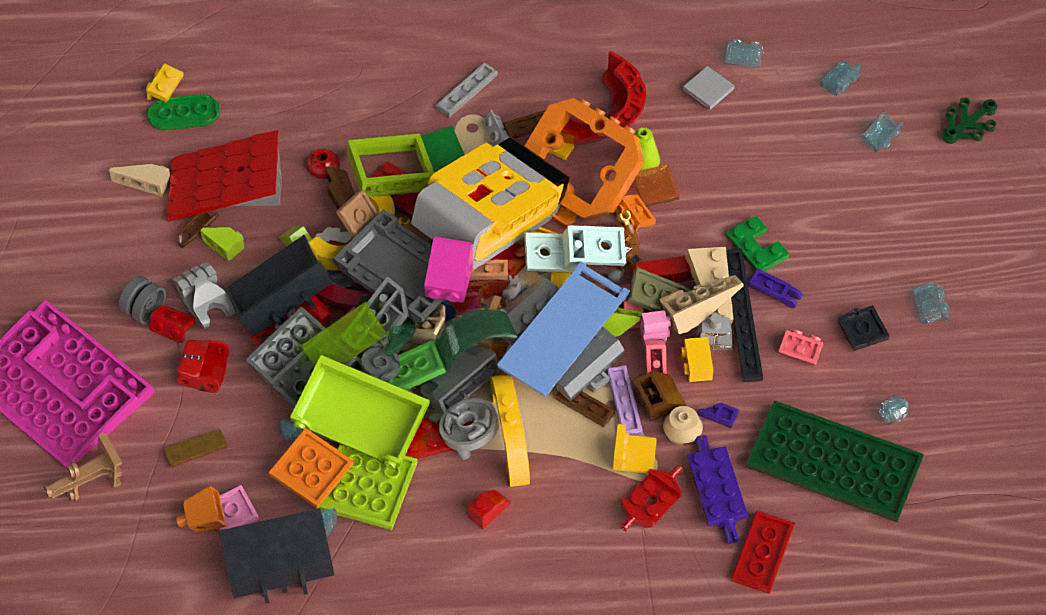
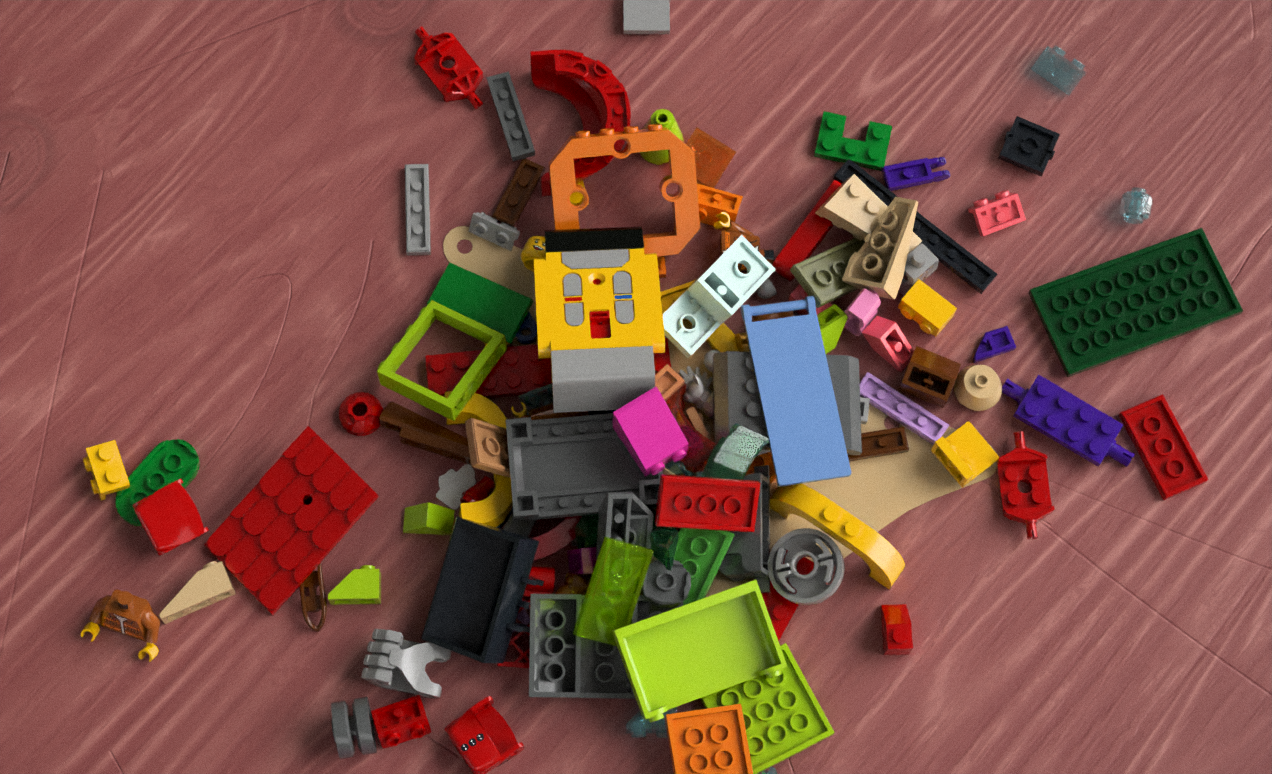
camera: 50 degrees left, 15 degrees up
none -> dark orange torso [81,589,160,662]
none -> red piece [132,479,209,556]
none -> red plate [414,26,484,109]
none -> dark grey plate [486,71,535,162]
none -> red tile [655,474,760,532]

